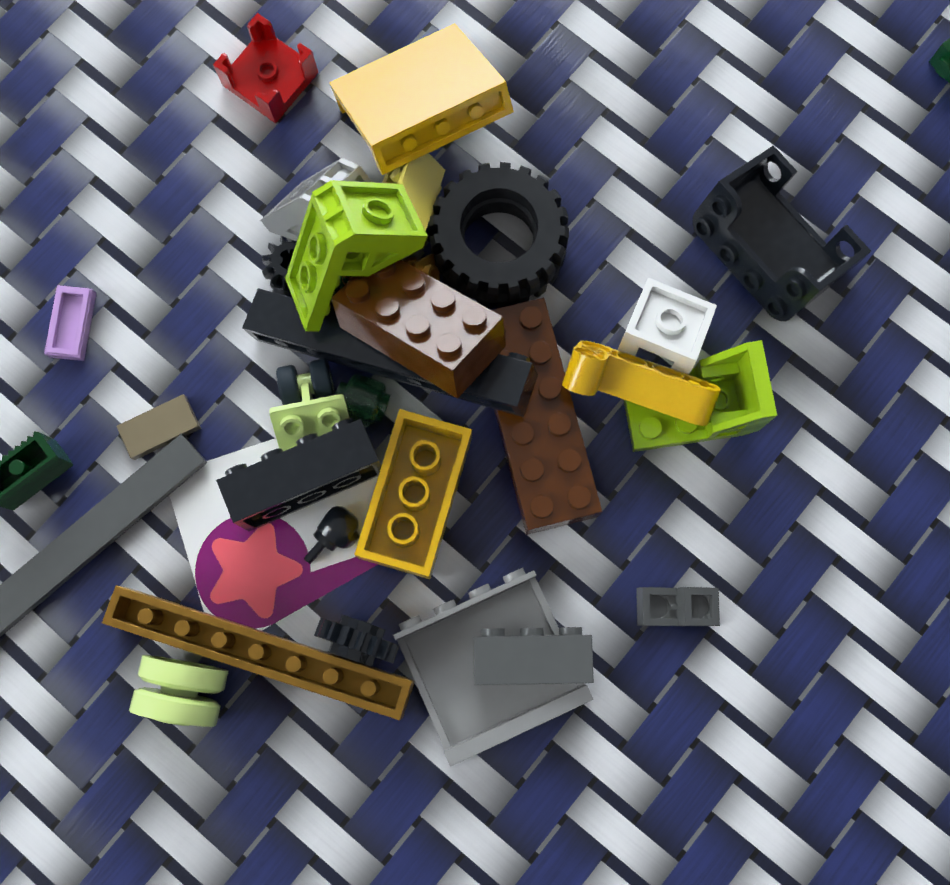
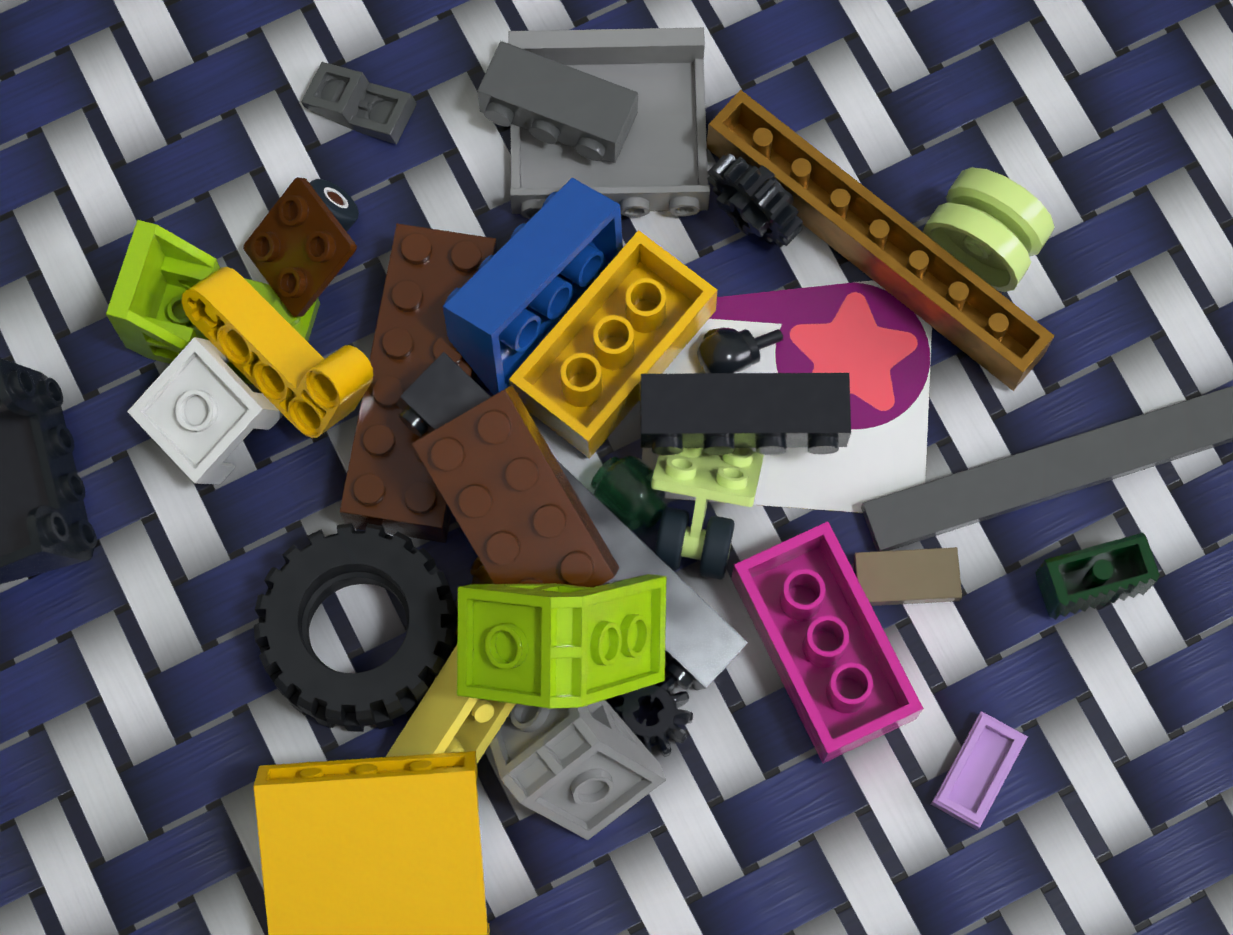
camera: 160 degrees left, 5 degrees down
none -> reddish brown plate [243,177,359,317]
none -> blue slope [443,178,623,395]
none -> dark pink brick [731,522,924,763]

